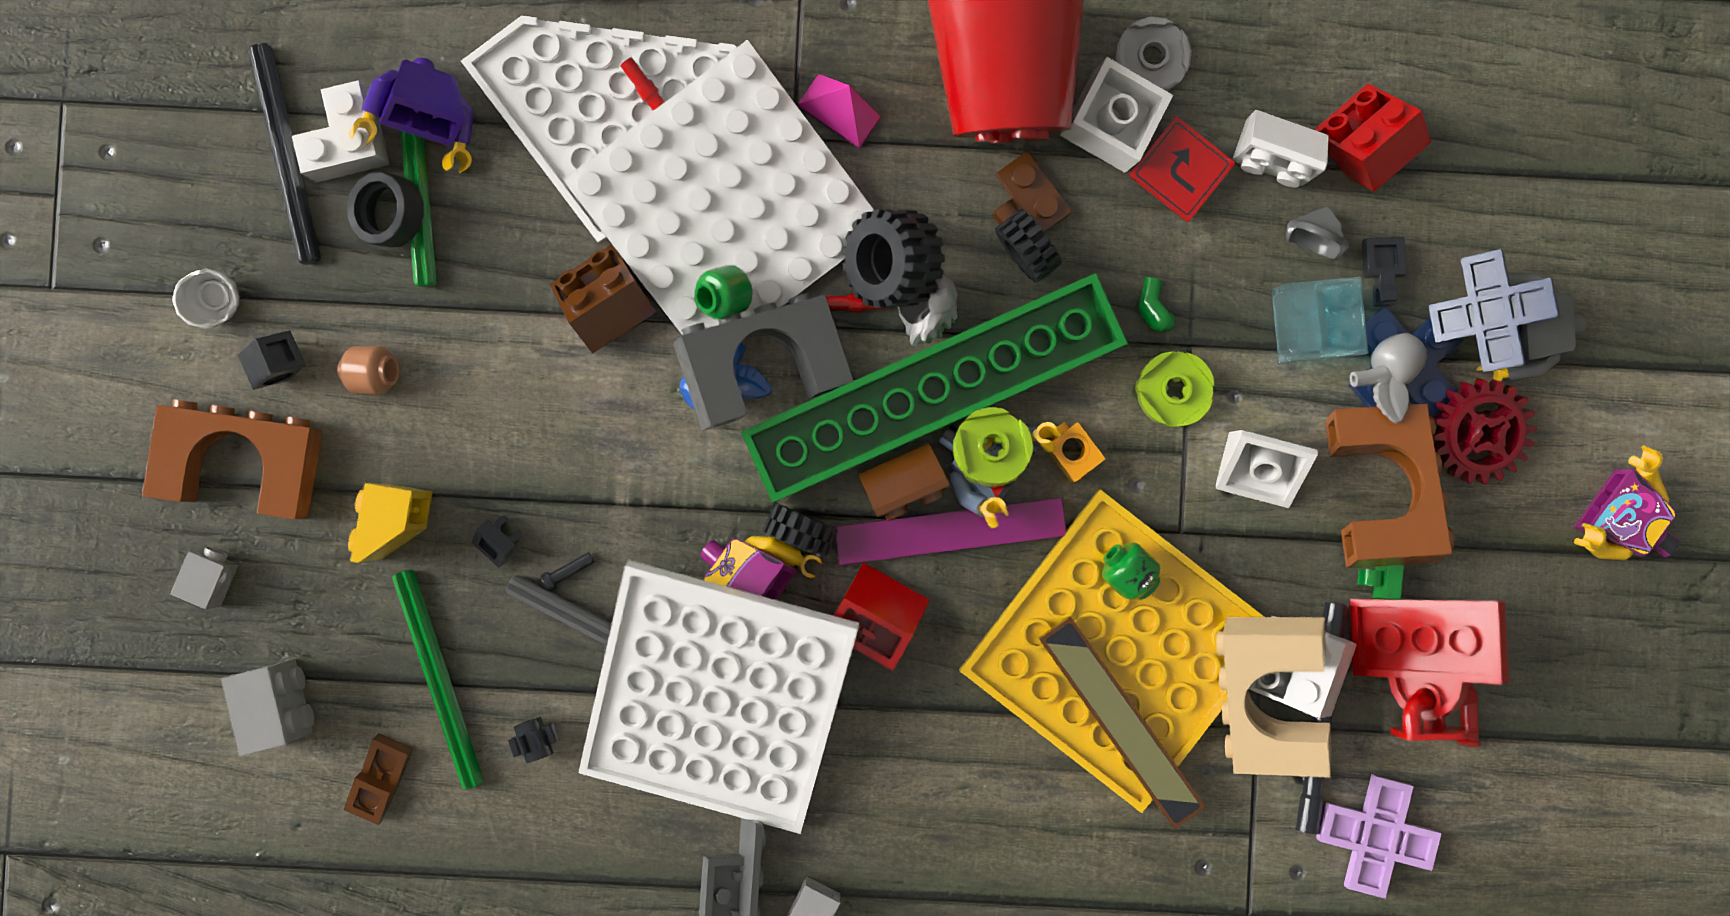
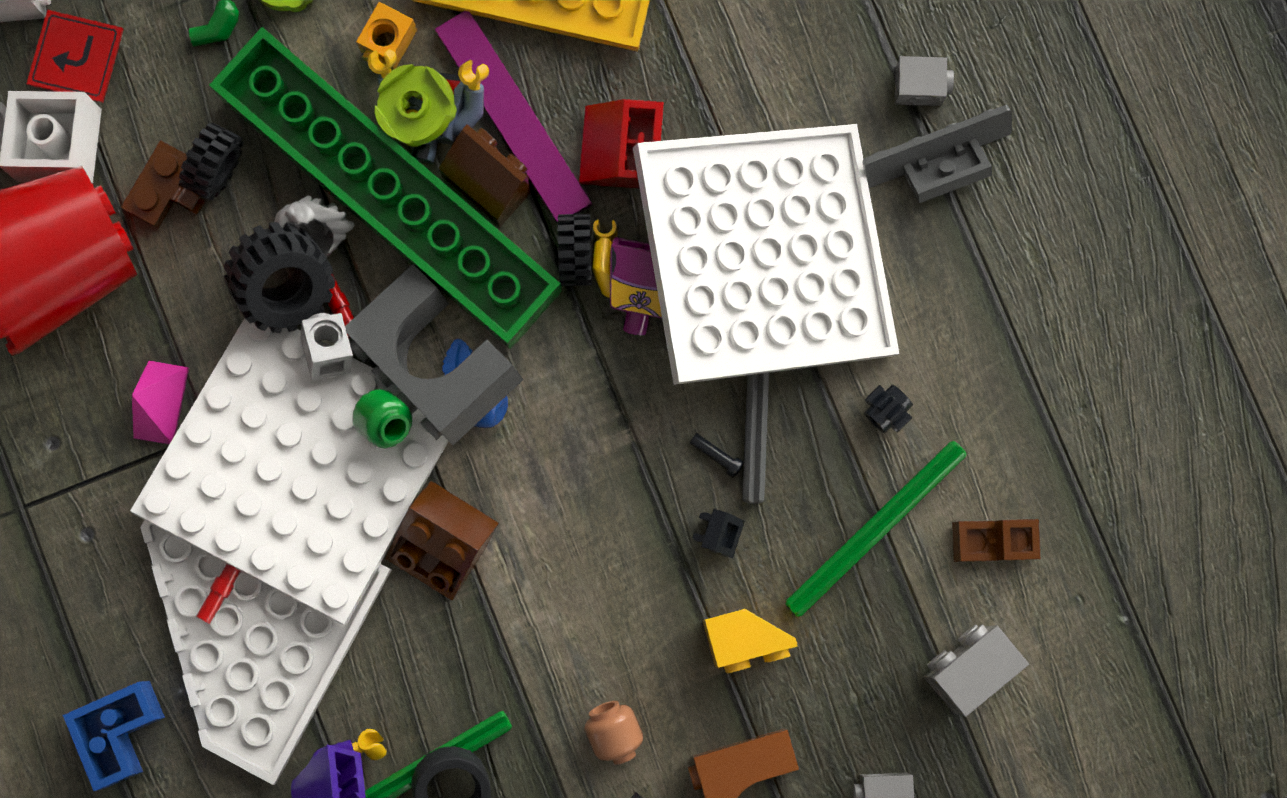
camera: 110 degrees left, 5 degrees down
none -> light grey brick [300,313,353,381]

